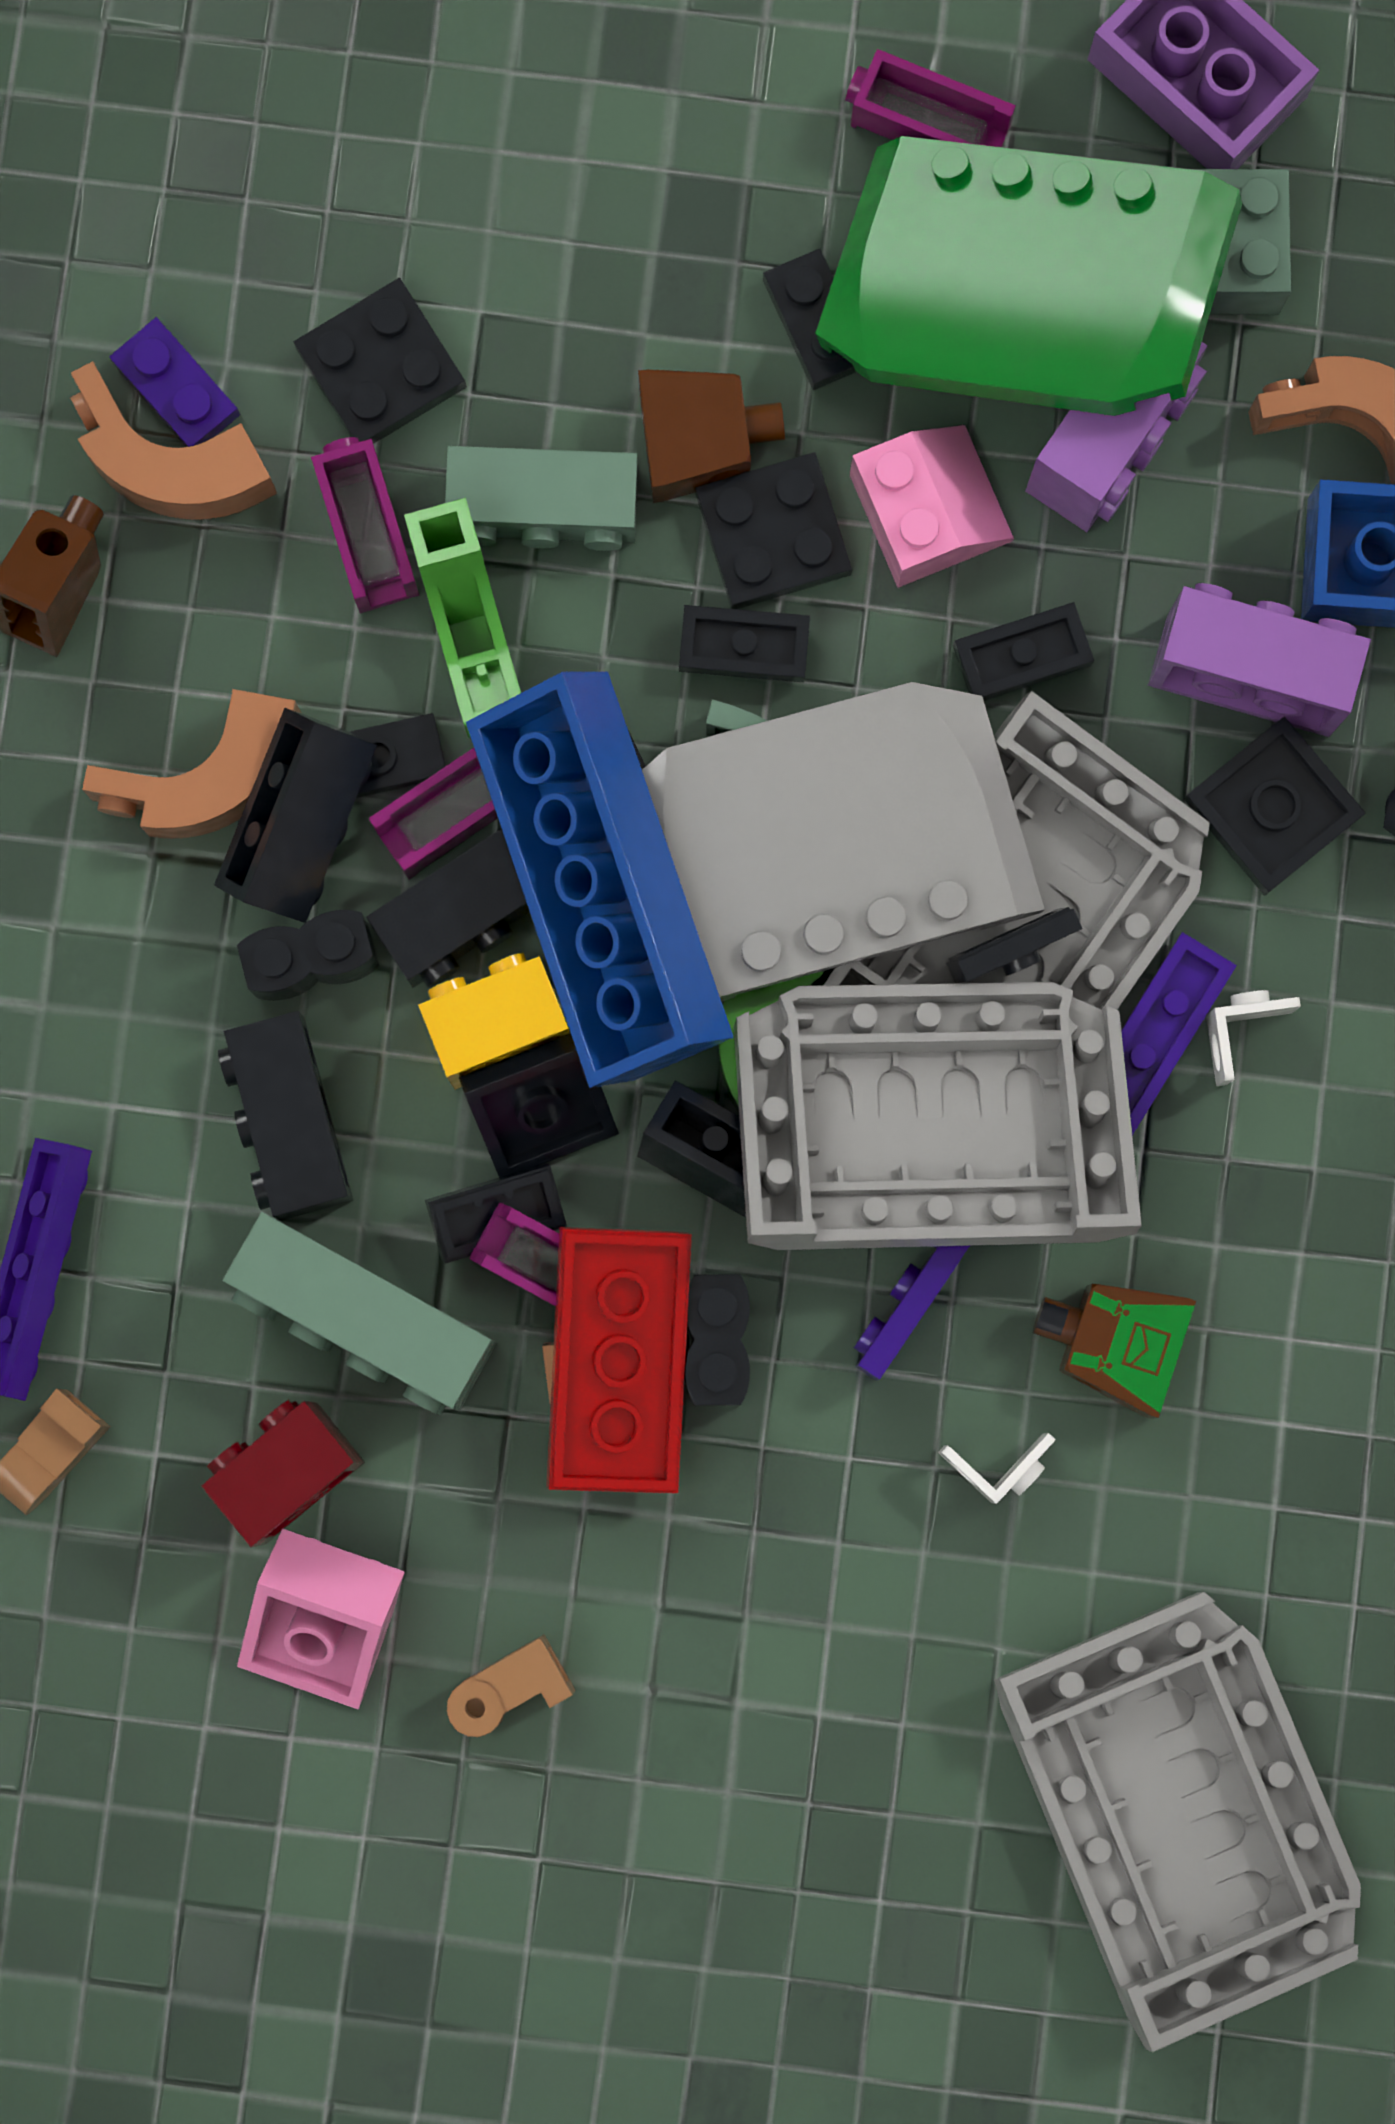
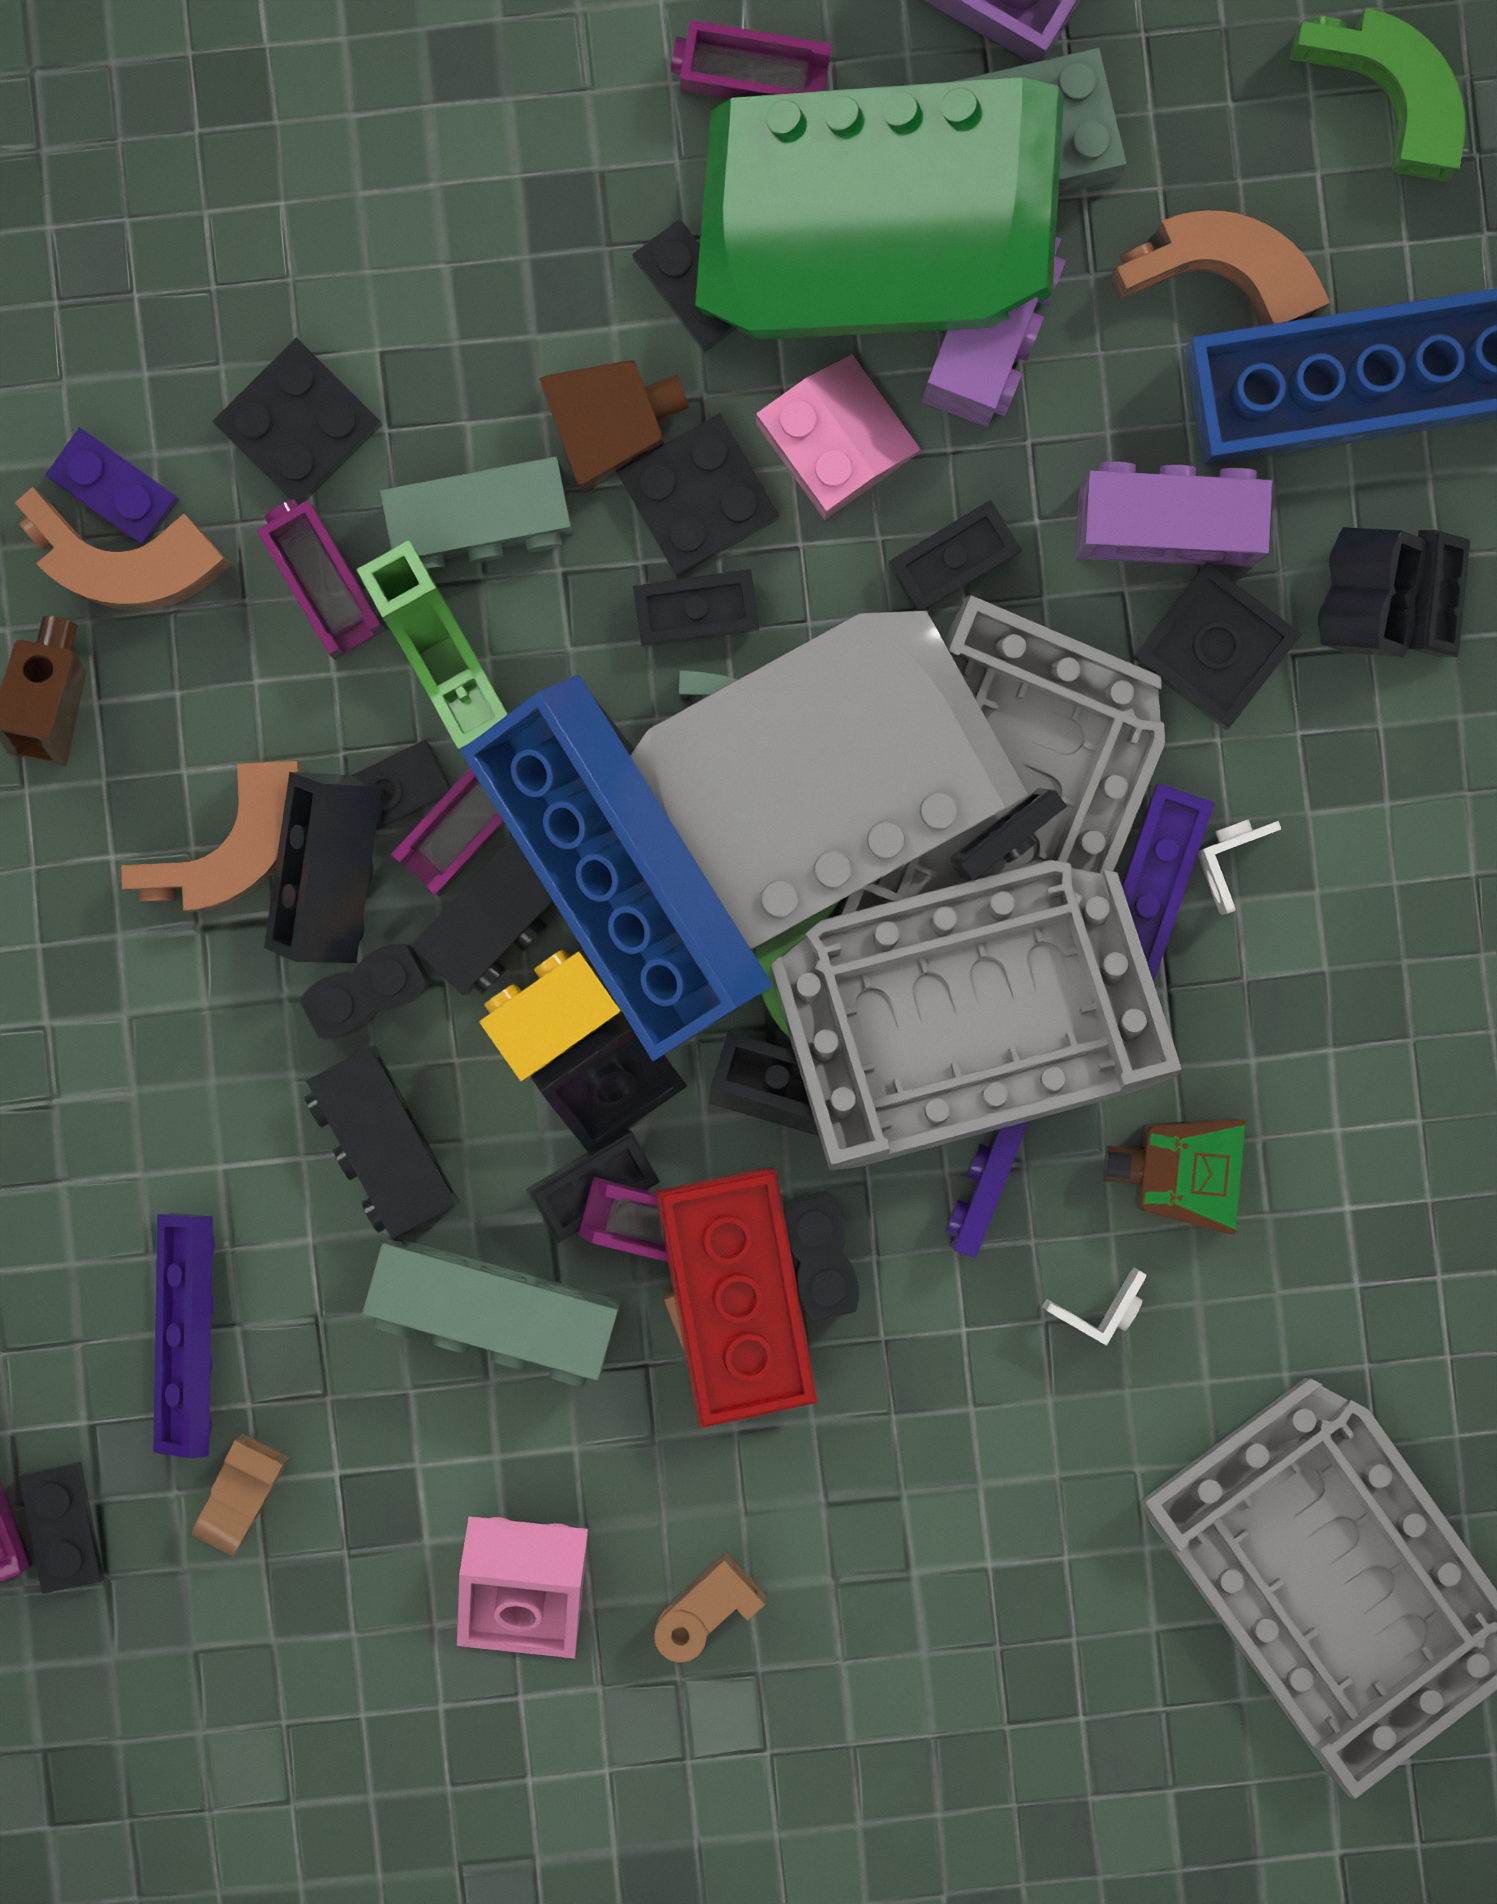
camera: 15 degrees left, 5 degrees up
dark red brick [201,1400,365,1547] -> none

